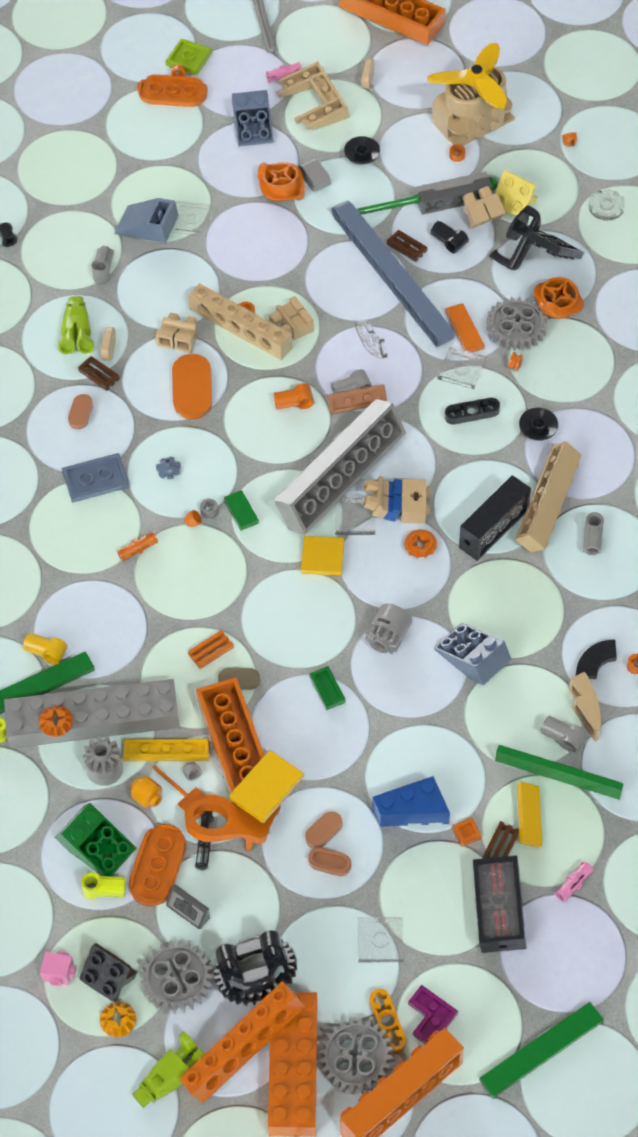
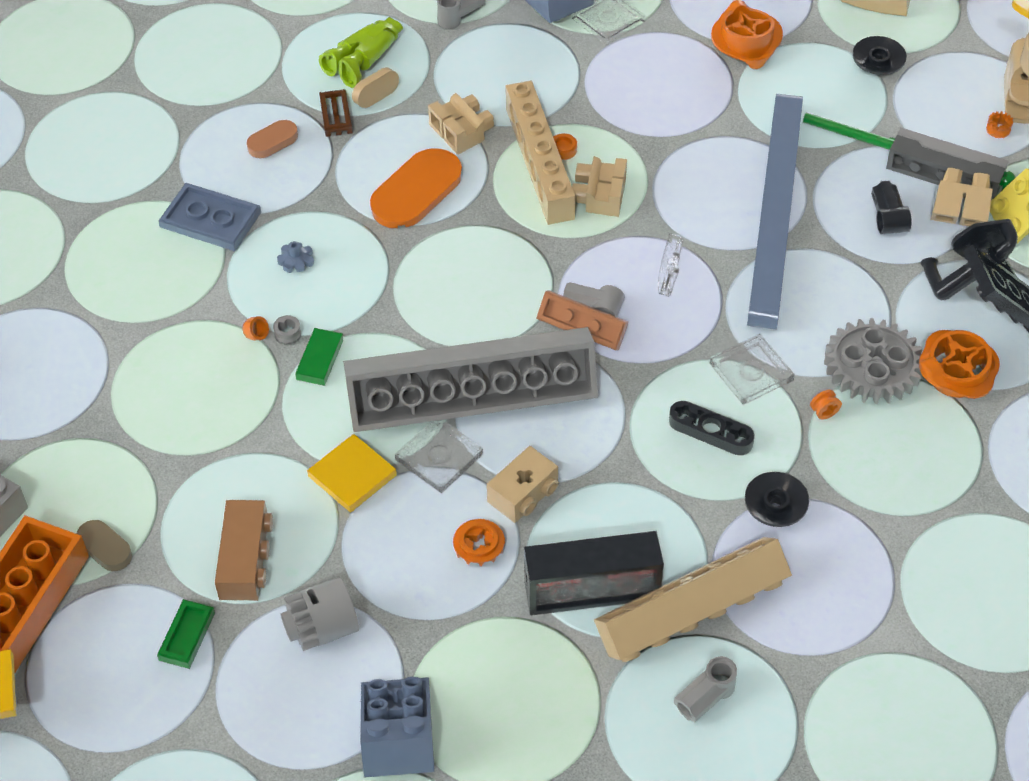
camera: 40 degrees right, 5 degrees down
orange pin [117,531,158,562] -> none
orange tile [188,630,234,669] -> none
orange piece [274,383,314,410] -> none
light grey beam [298,158,331,192] -> none
tan hips [363,476,402,522] -> none
reddish brown tile [387,229,428,262] -> none
orange tile [445,303,485,354] -> none
none -> medium nougat brick [215,500,273,601]

